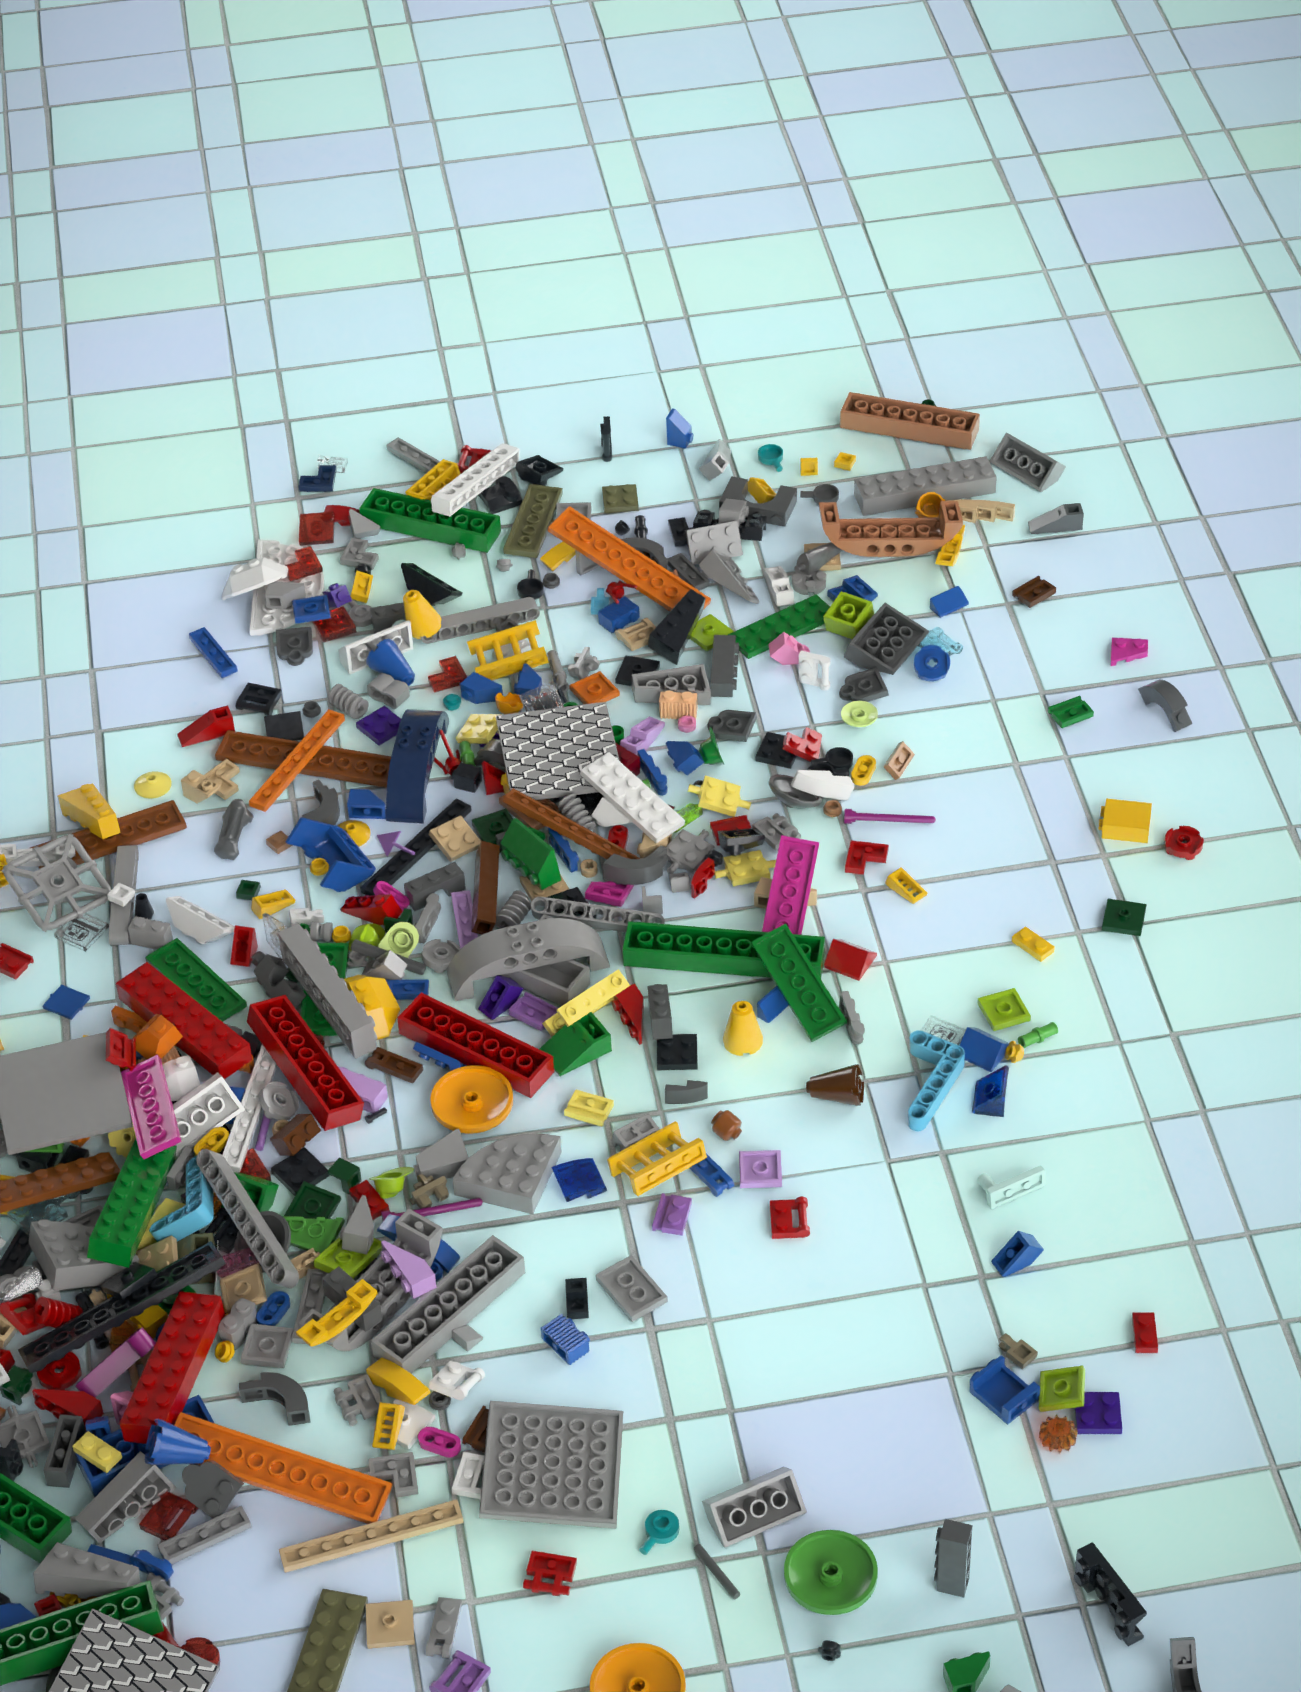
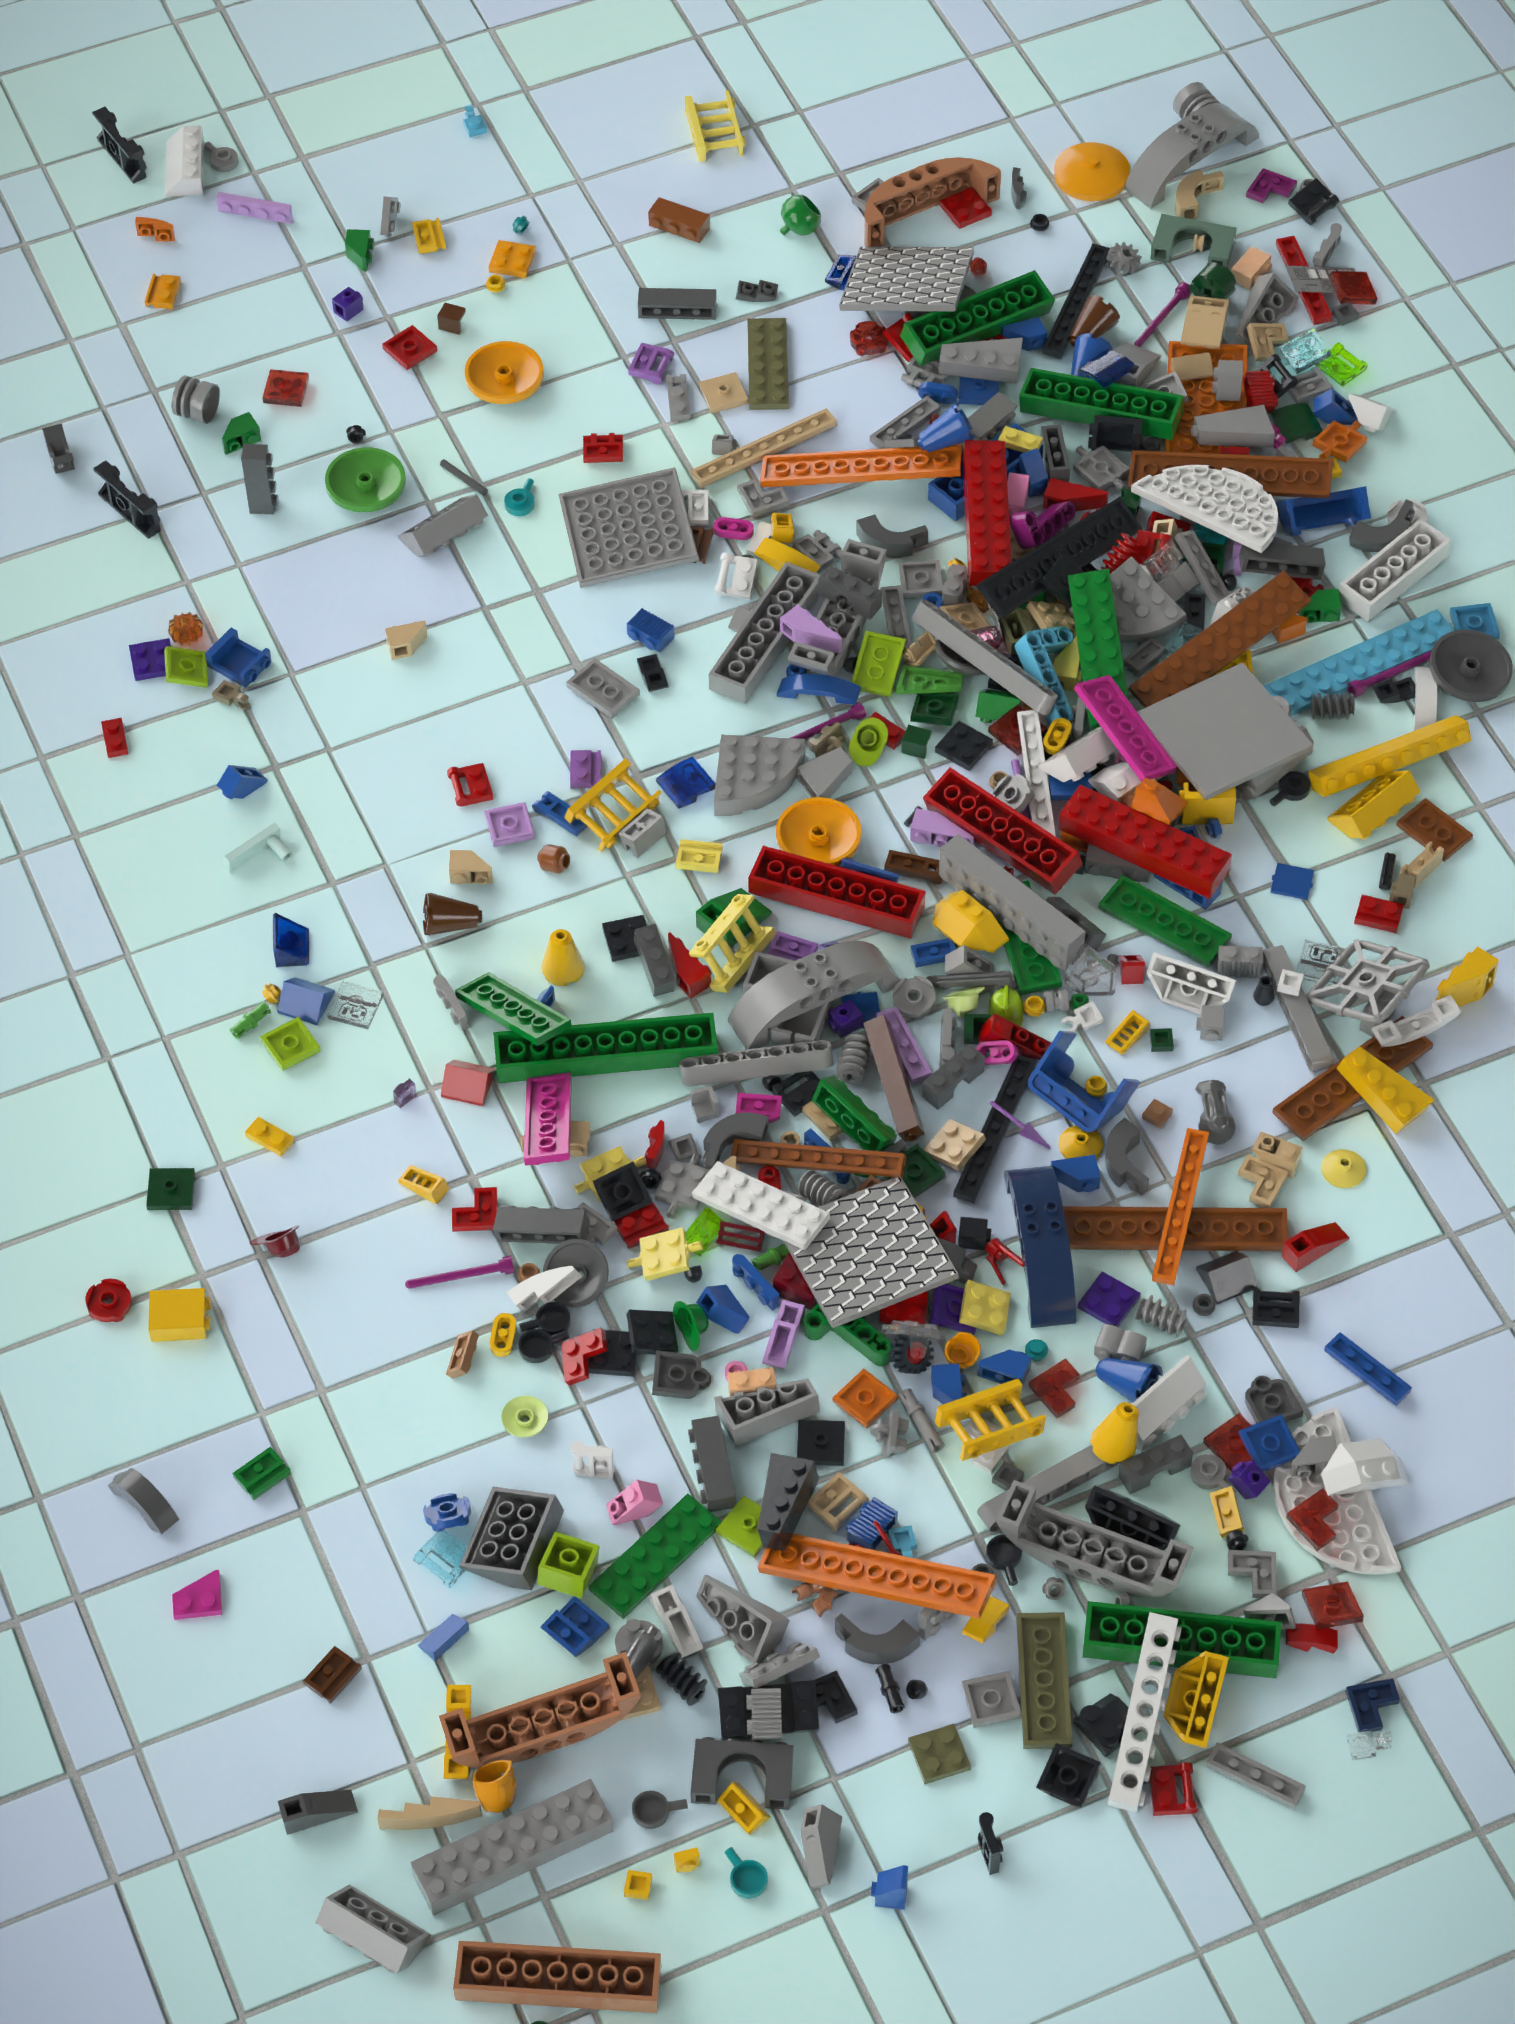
camera: 165 degrees right, 10 degrees up
red plate [106,1028,136,1071] -> none
reddish brown piece [270,1114,321,1156] -> none
yellow slope [296,1279,378,1347] -> none
light grey slope [340,1195,374,1254] -> none
bright green pin [459,741,475,766] -> none
dark grey slope [665,1080,708,1104] -> none
dark grey plate [667,553,710,591] -> none
dark grey plate [839,667,889,702] -> none
medium azure beam [908,1030,965,1131] -> none
none -> dark red piece [249,1225,300,1258]
none -> tan slope [385,620,427,660]
none -> clear purple plate [393,1078,417,1109]
none -> tan slope [449,850,493,884]
none -> dark grey brick [493,1206,590,1244]
none -> black plate [626,1309,679,1355]
none -> black piece [655,1653,708,1706]
none -> light grey slope [711,434,734,455]
none -> light grey slope [996,1480,1194,1597]
none -> light grey brick [1196,1005,1224,1041]

